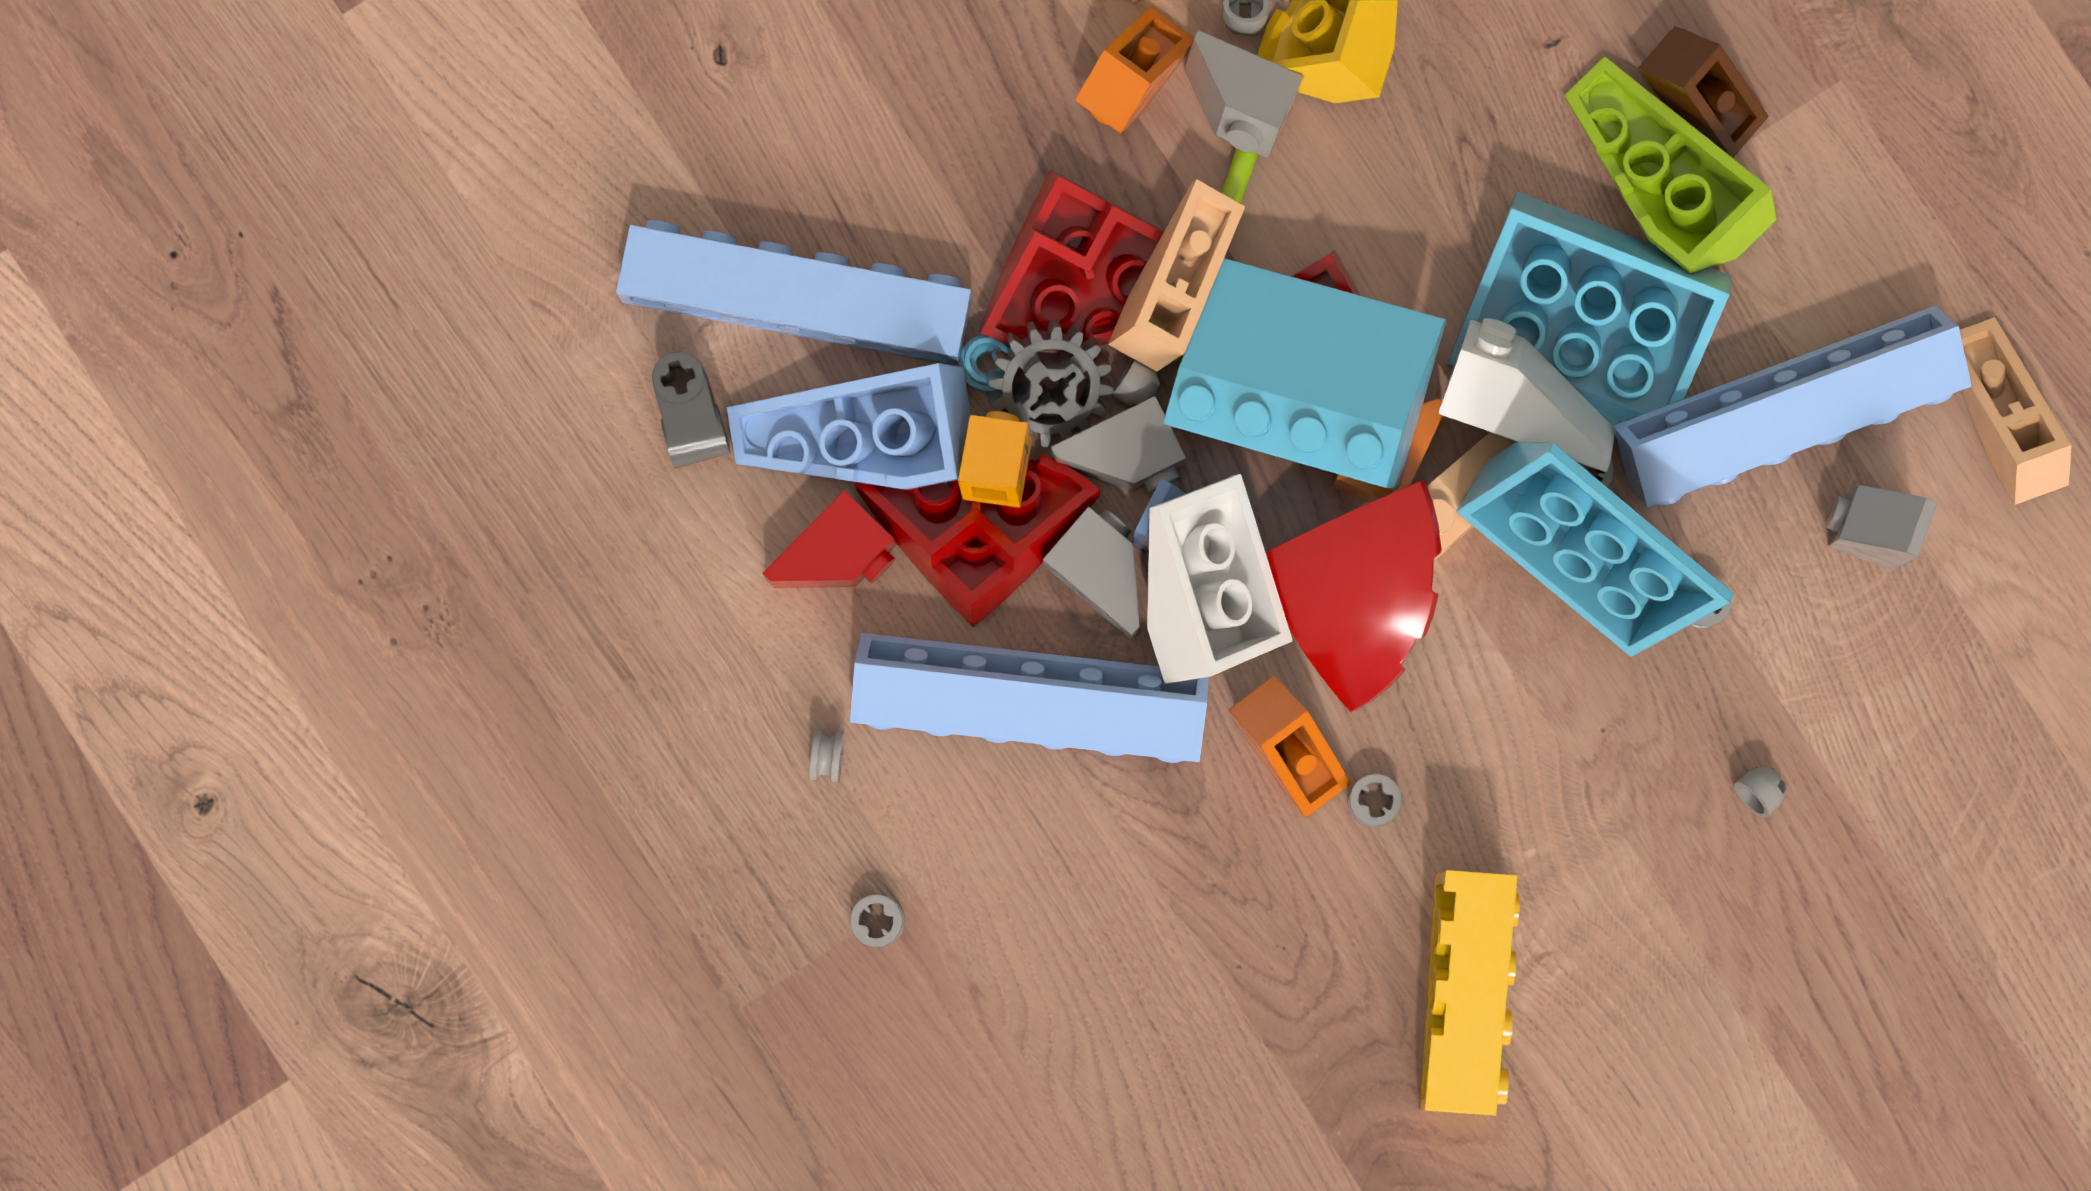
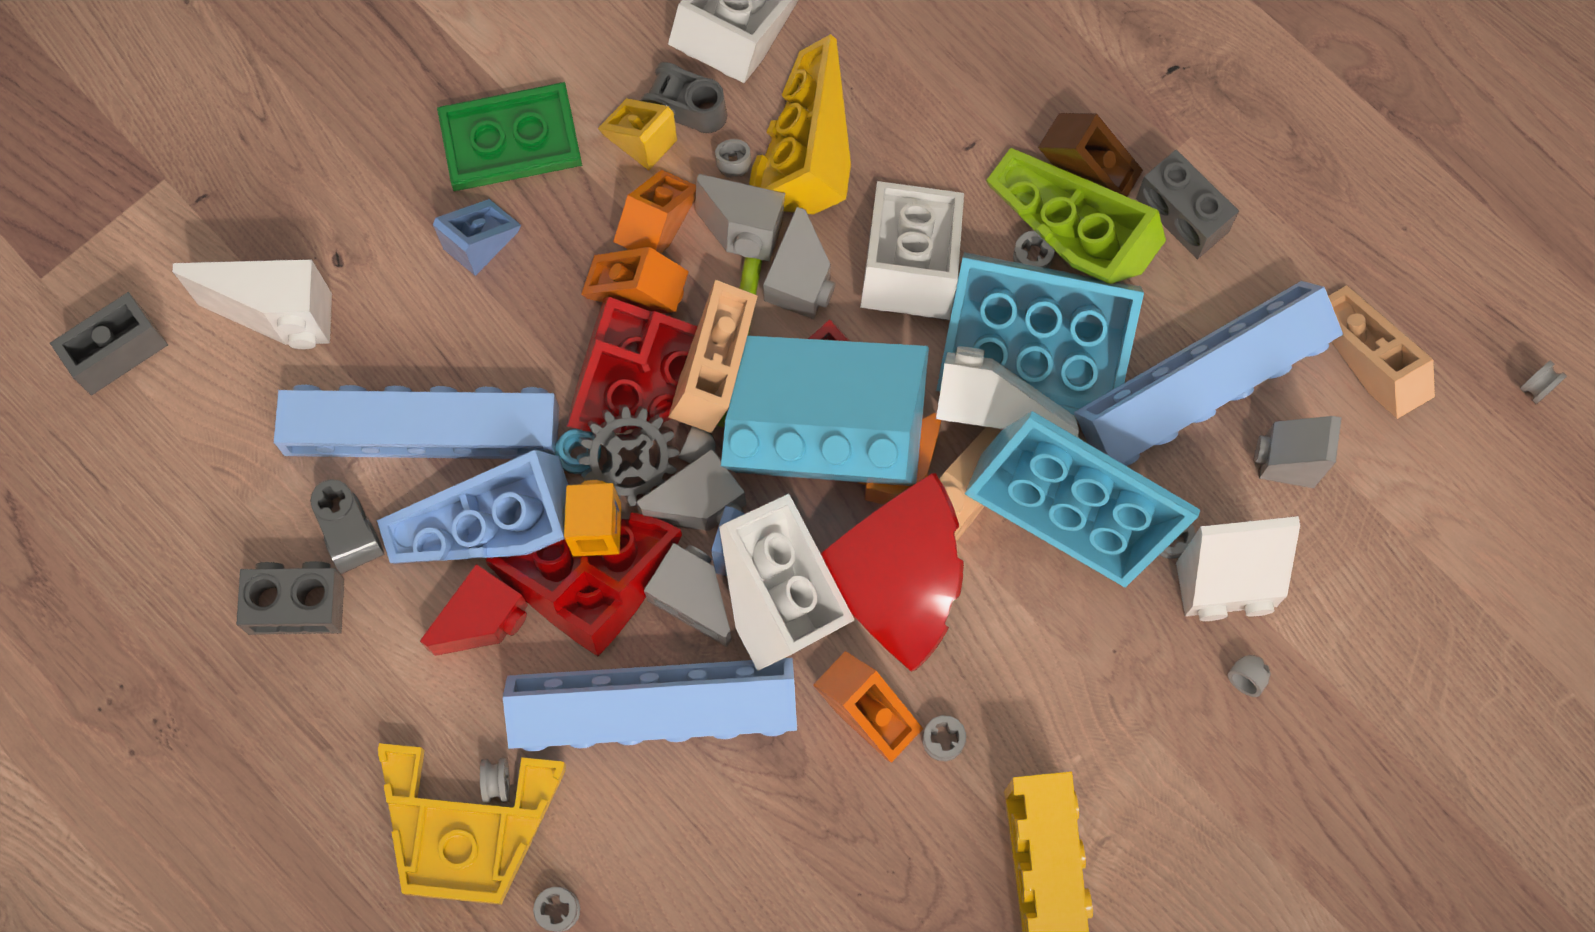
camera: 10 degrees left, 10 degrees down
none -> dark grey brick [50,292,168,396]
none -> white slope [172,260,332,349]
none -> dark grey brick [236,561,344,635]
none -> yellow wing [378,743,566,905]
none -> medium blue slope [433,199,521,276]
none -> orange slope [581,247,689,313]
none -> light grey slope [763,207,835,319]
none -> white slope [860,181,964,320]
none -> light grey bush [1013,231,1055,269]
none -> dark grey brick [1136,149,1239,259]
none -> white slope [1176,516,1300,621]

